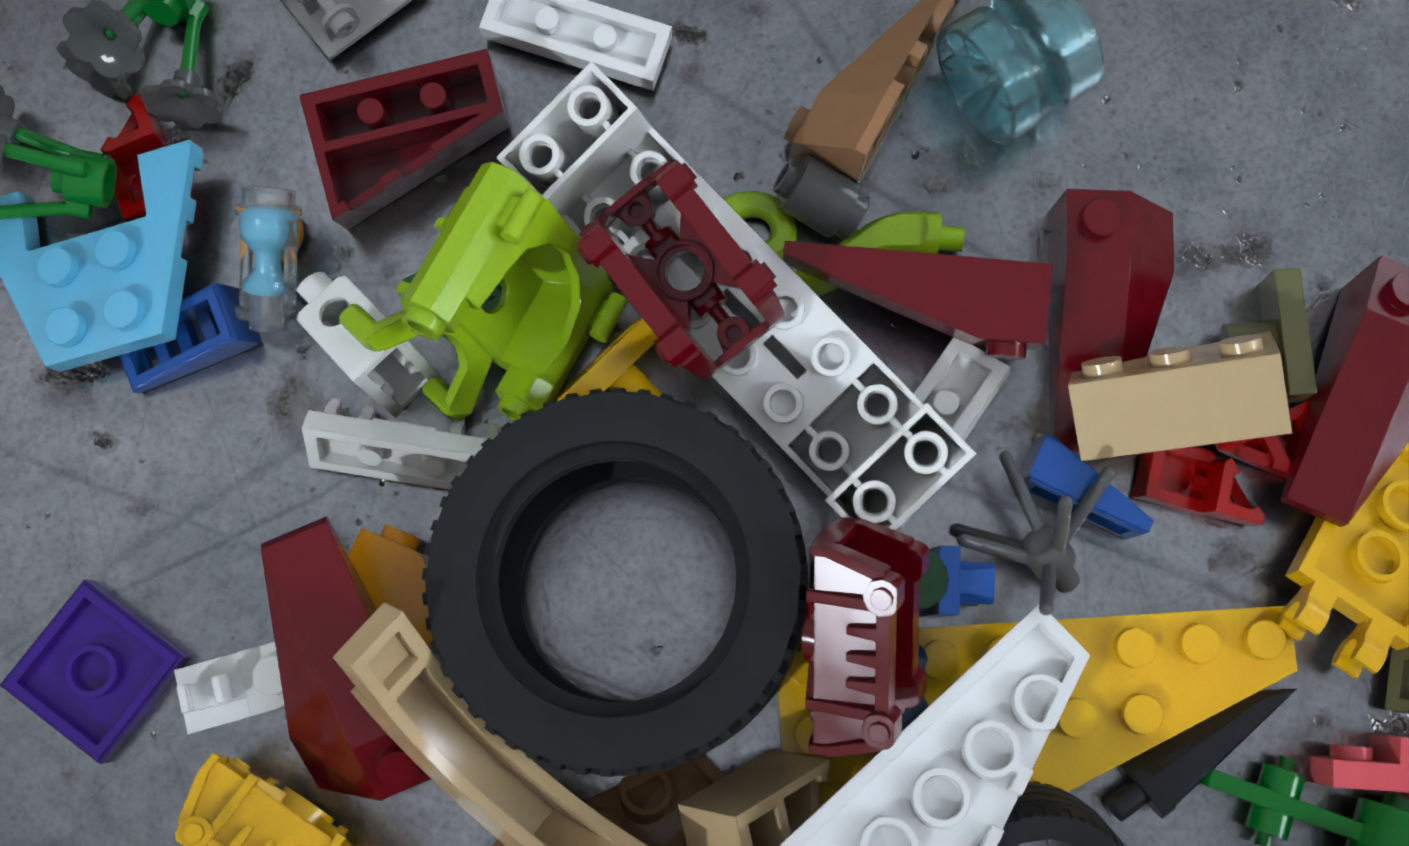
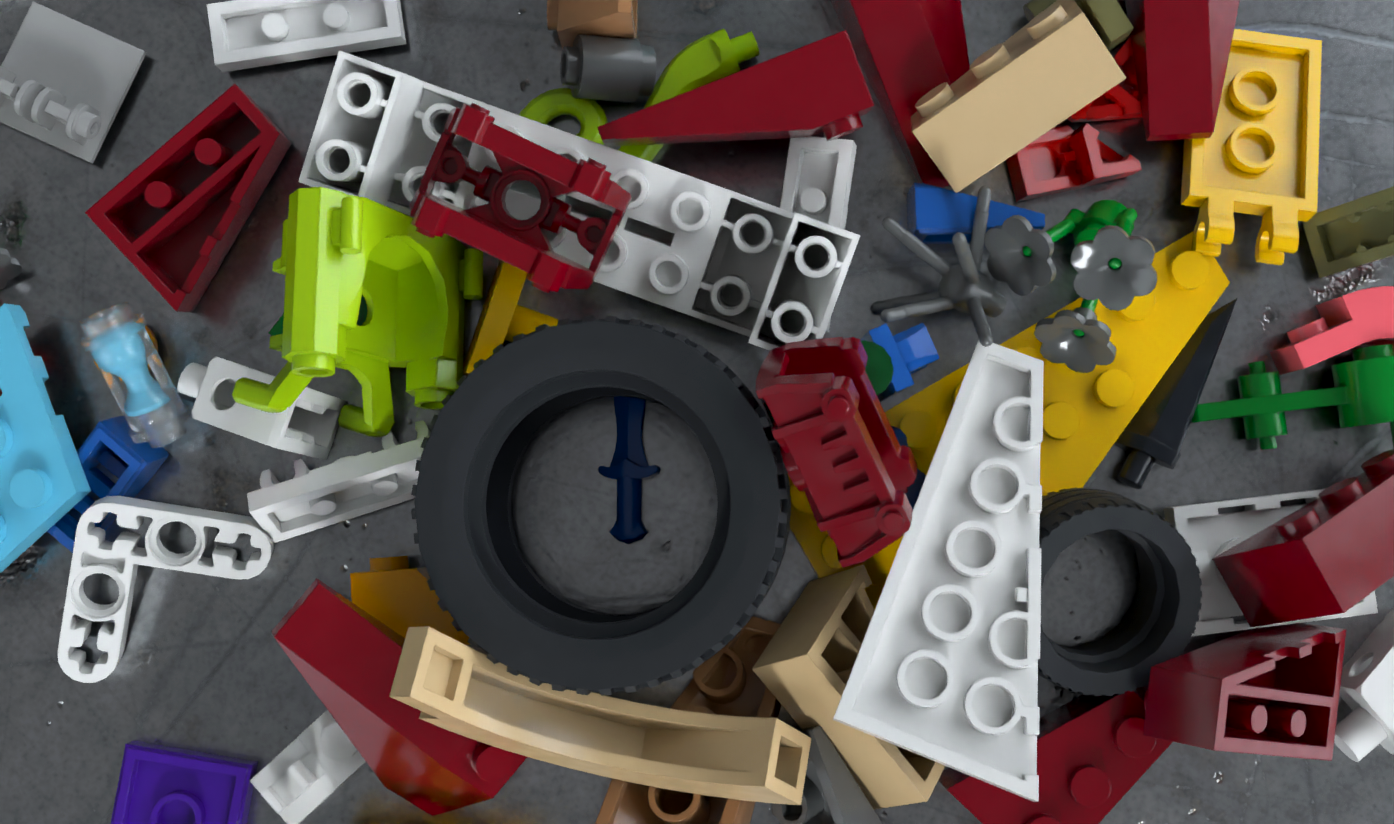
camera: 25 degrees left, 5 degrees up
none -> white beam [58,496,274,683]
none -> blue sword [598,396,661,544]
none -> dark grey plant [984,200,1158,373]

